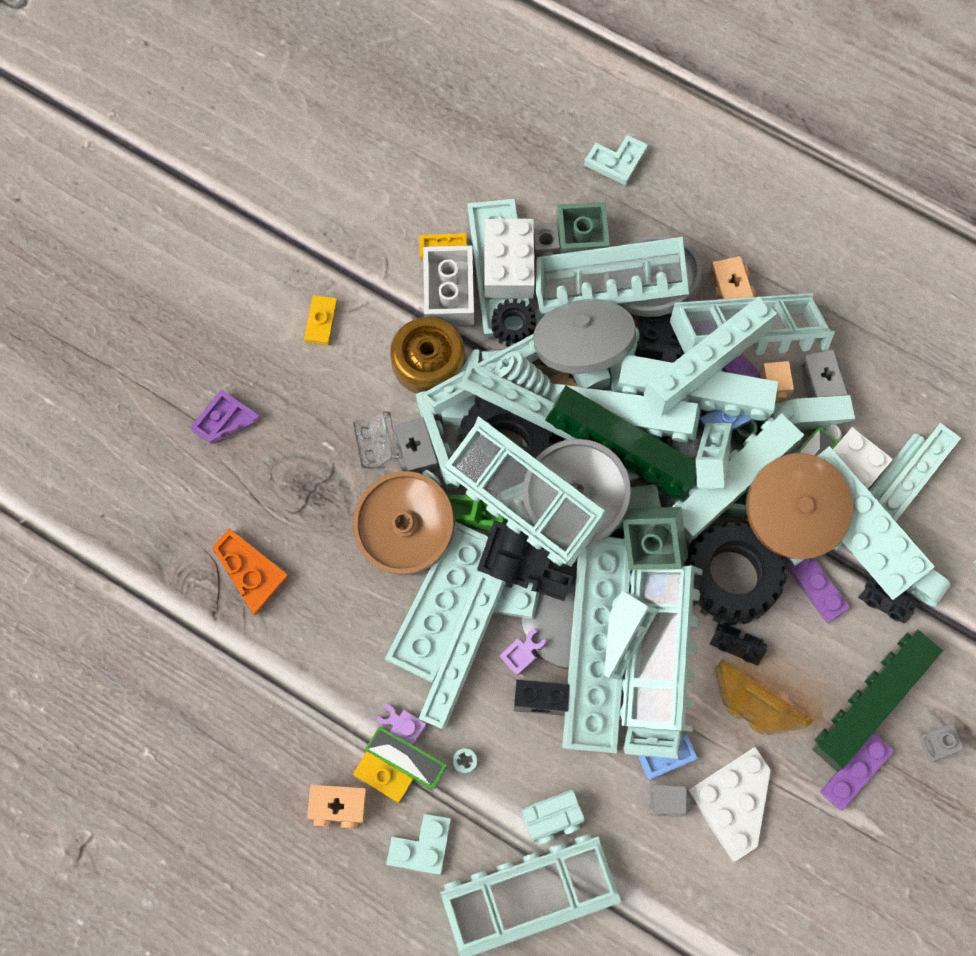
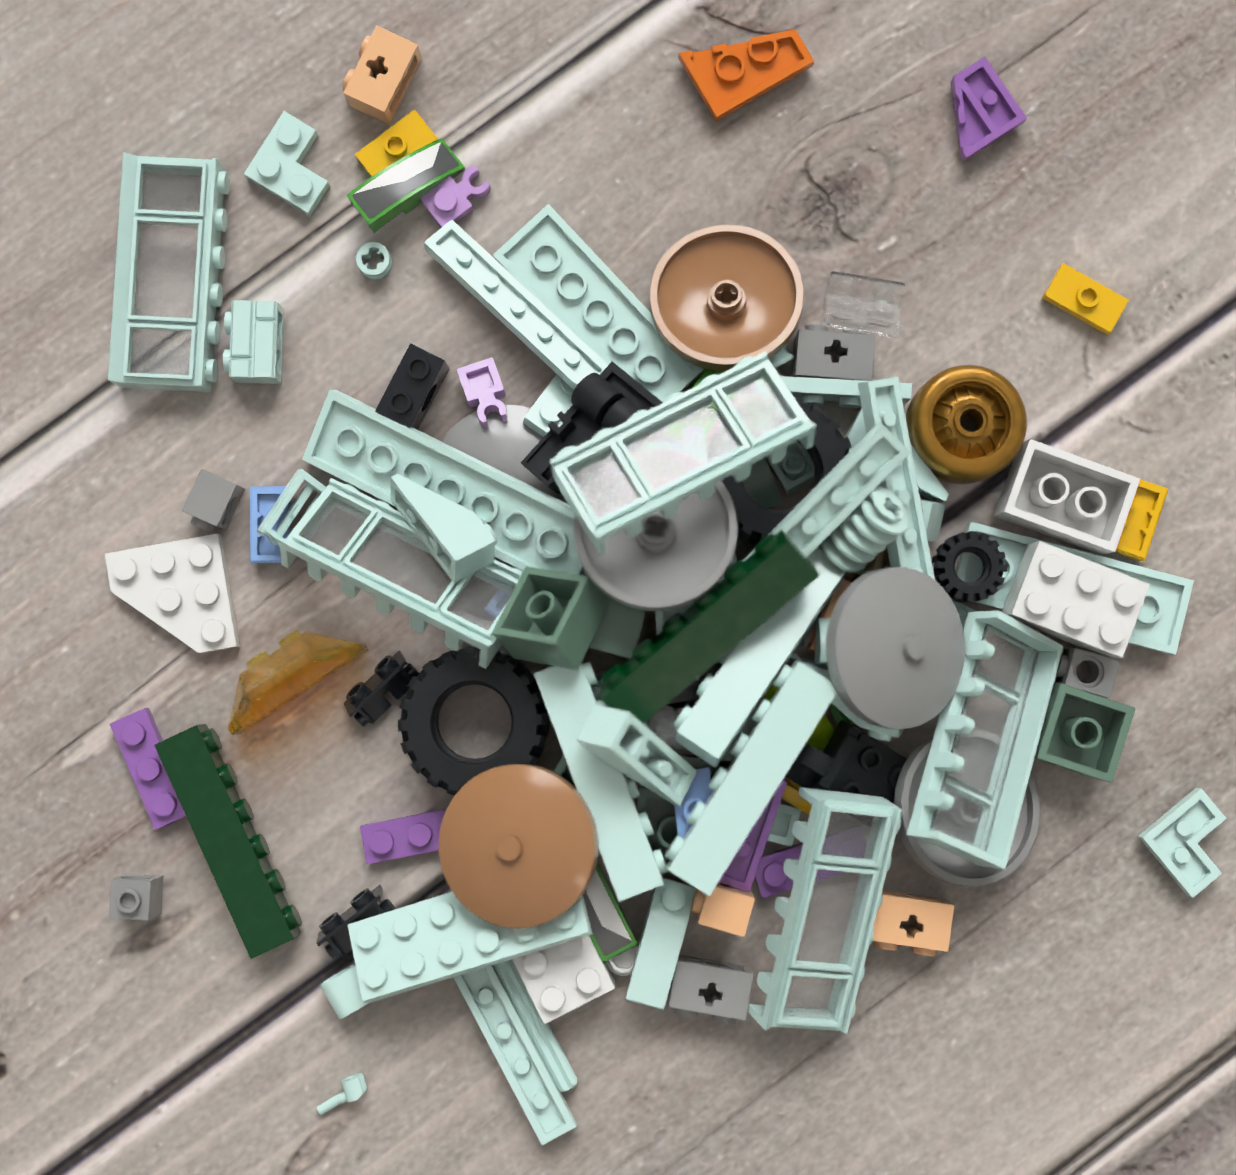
camera: 110 degrees right, 15 degrees up
light aqua brick [643,296,777,417] -> none

